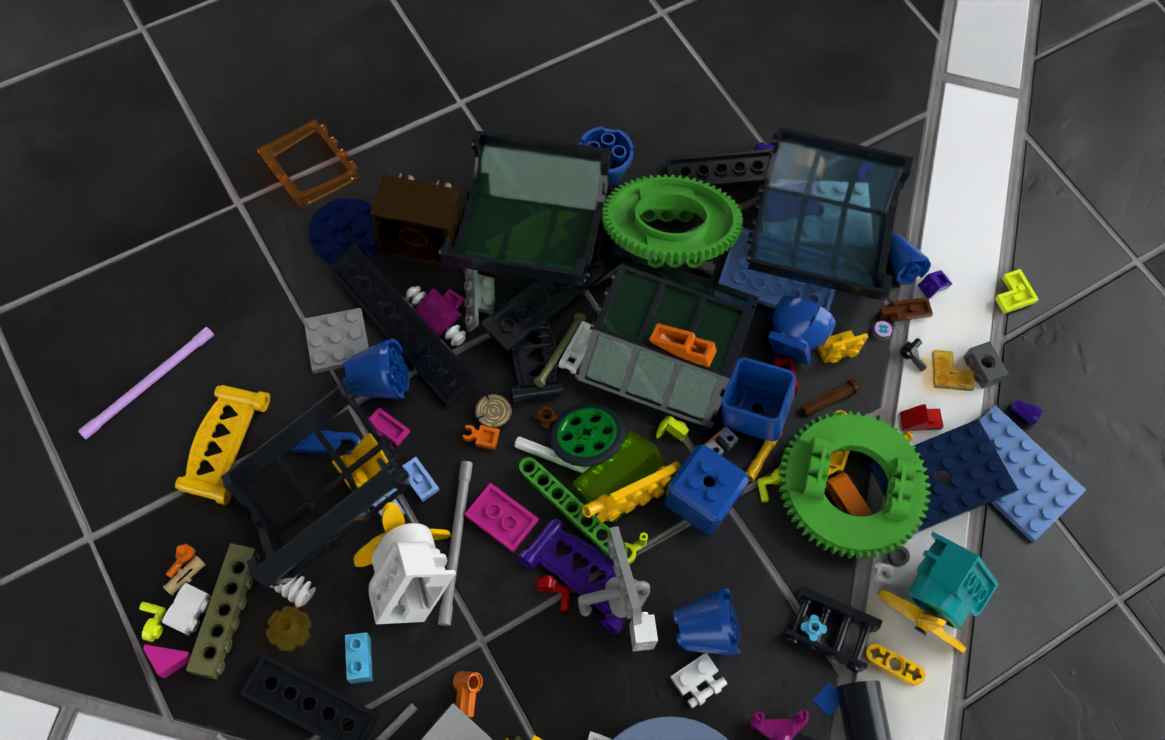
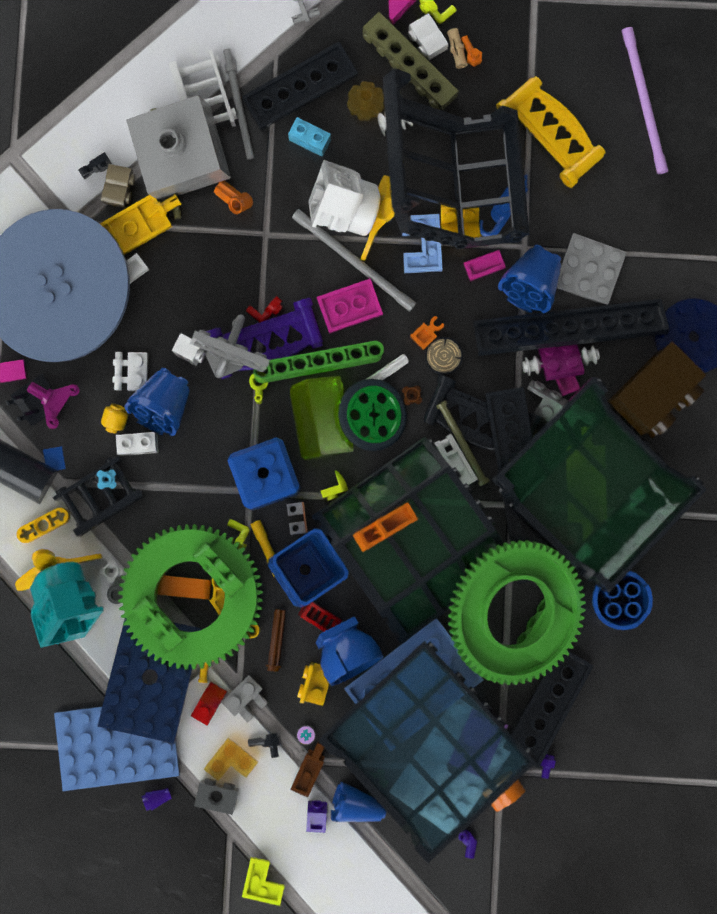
camera: 125 degrees right, 20 degrees up
yellow plate [582,461,682,523] -> none
none -> yellow head [101,404,128,433]
none -> white brick [116,432,159,456]
none -> light grey plate [221,675,268,723]

